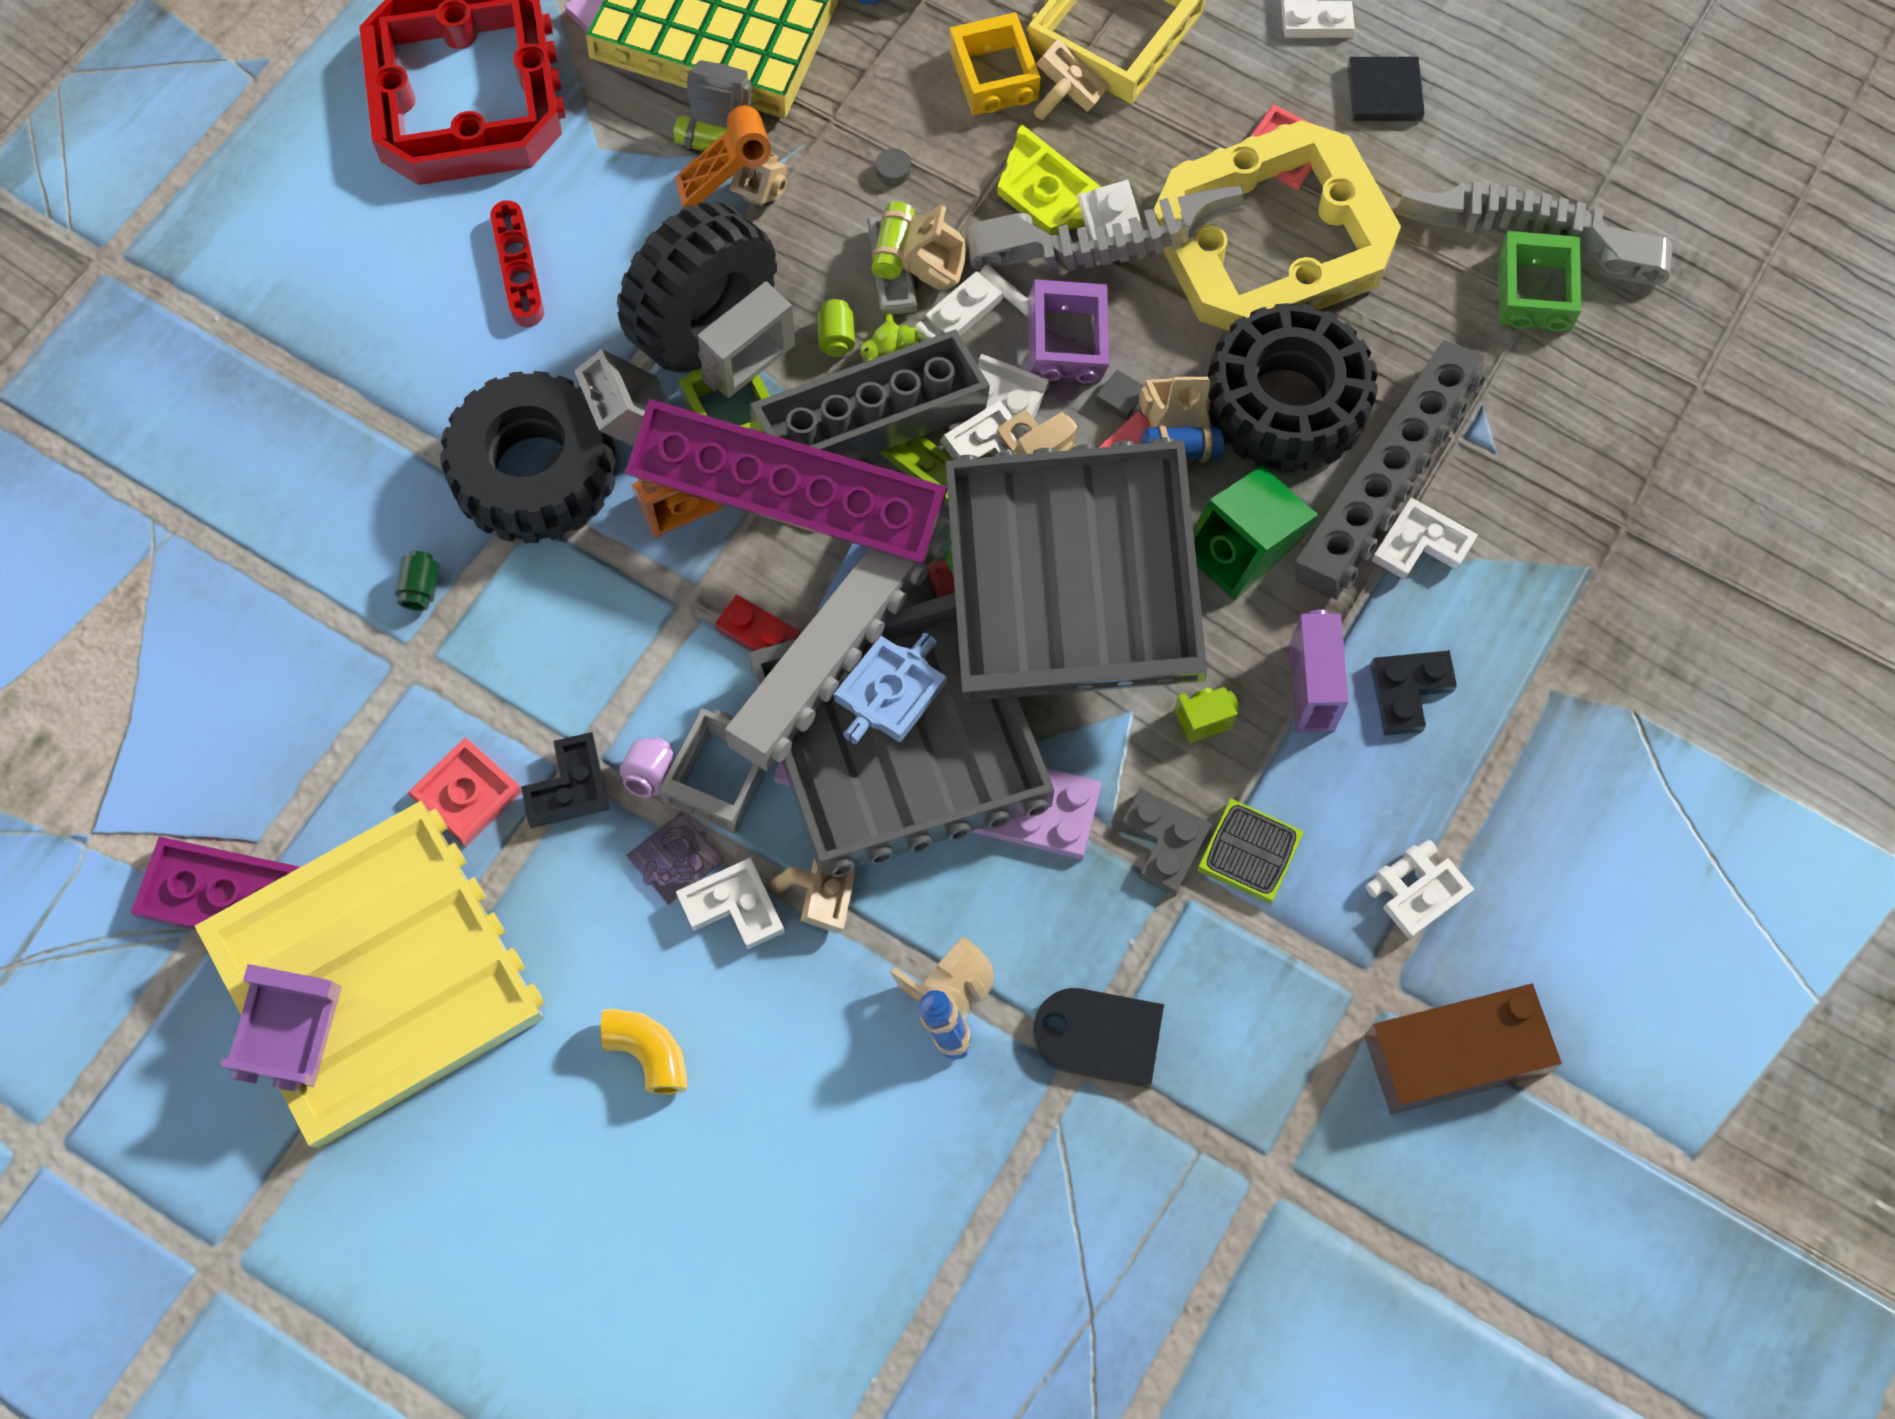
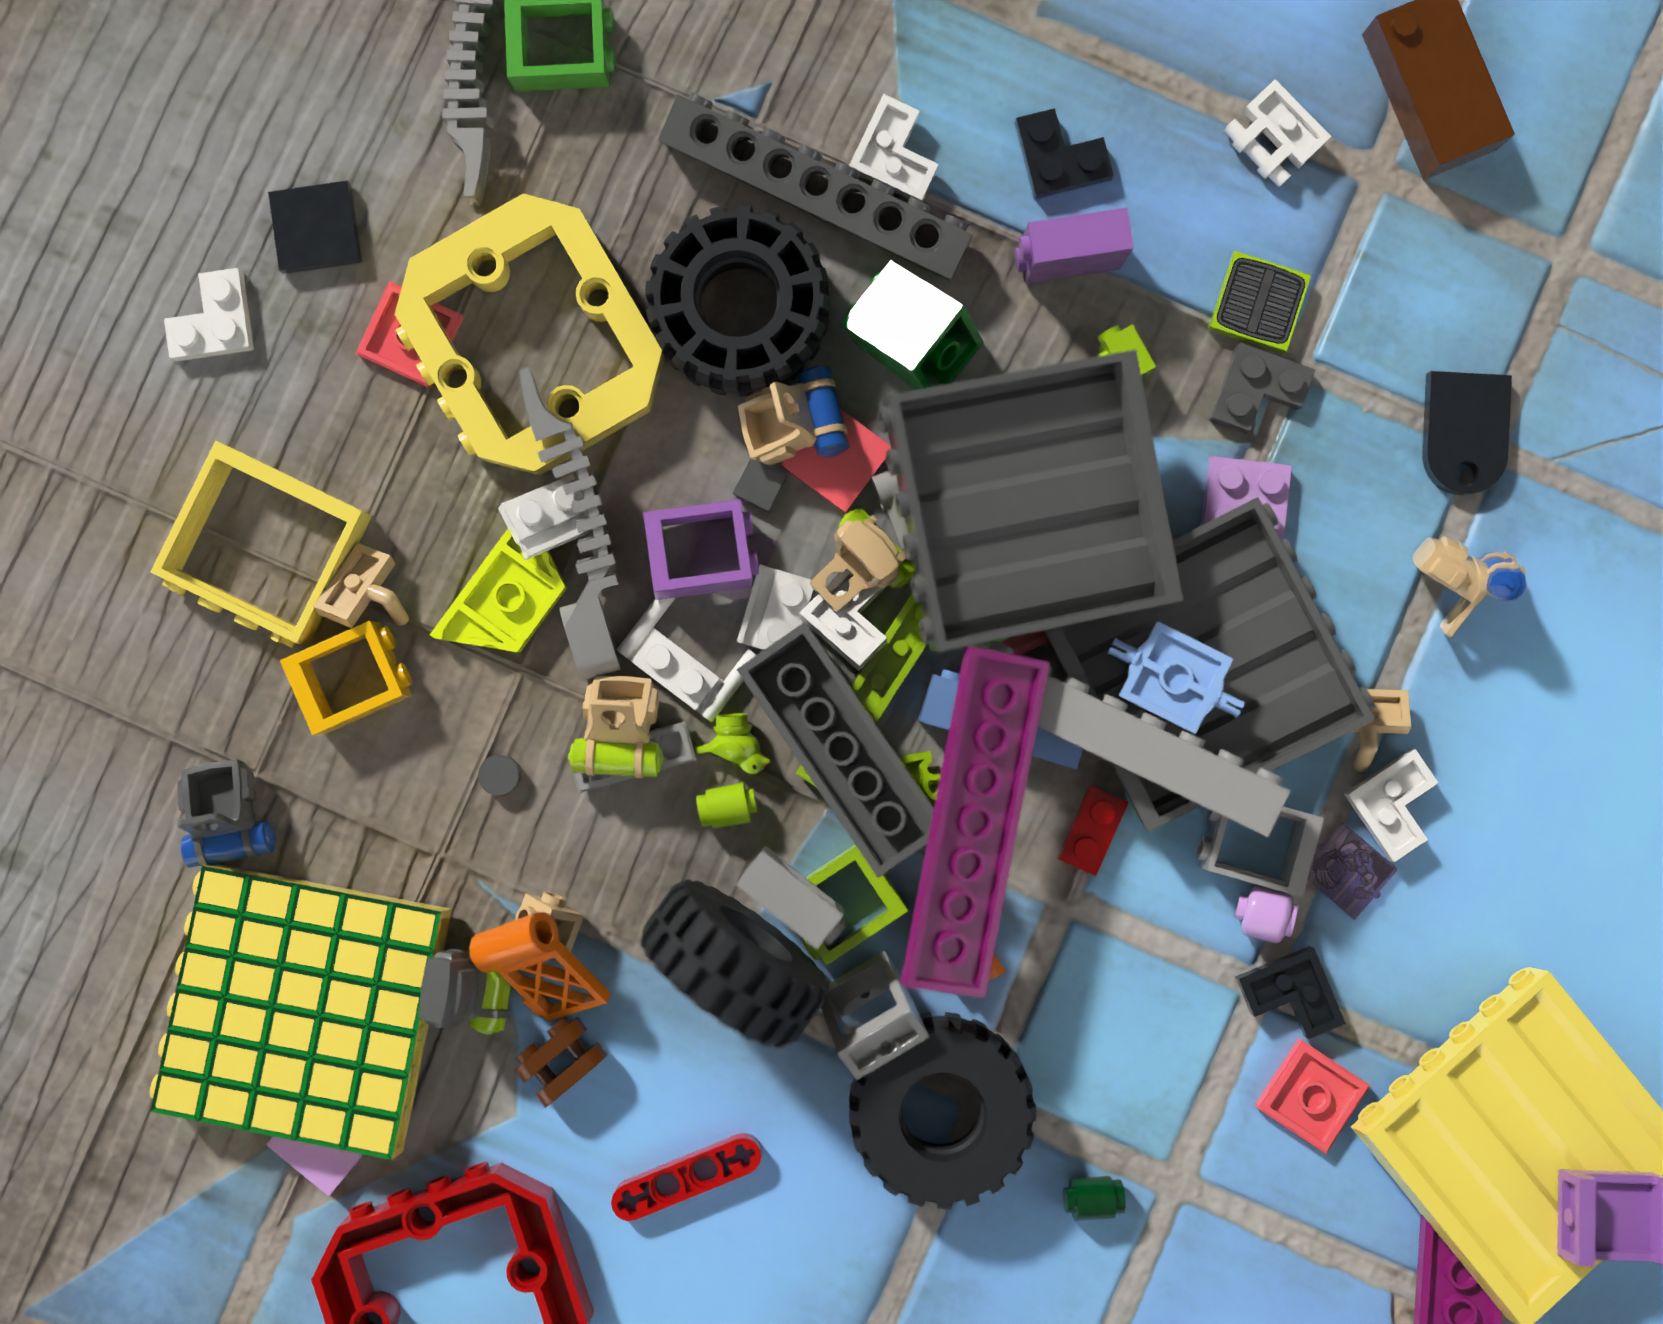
camera: 90 degrees left, 20 degrees up
yellow cylinder [601,1009,687,1095] -> none
none -> reddish brown brick [514,1016,608,1108]

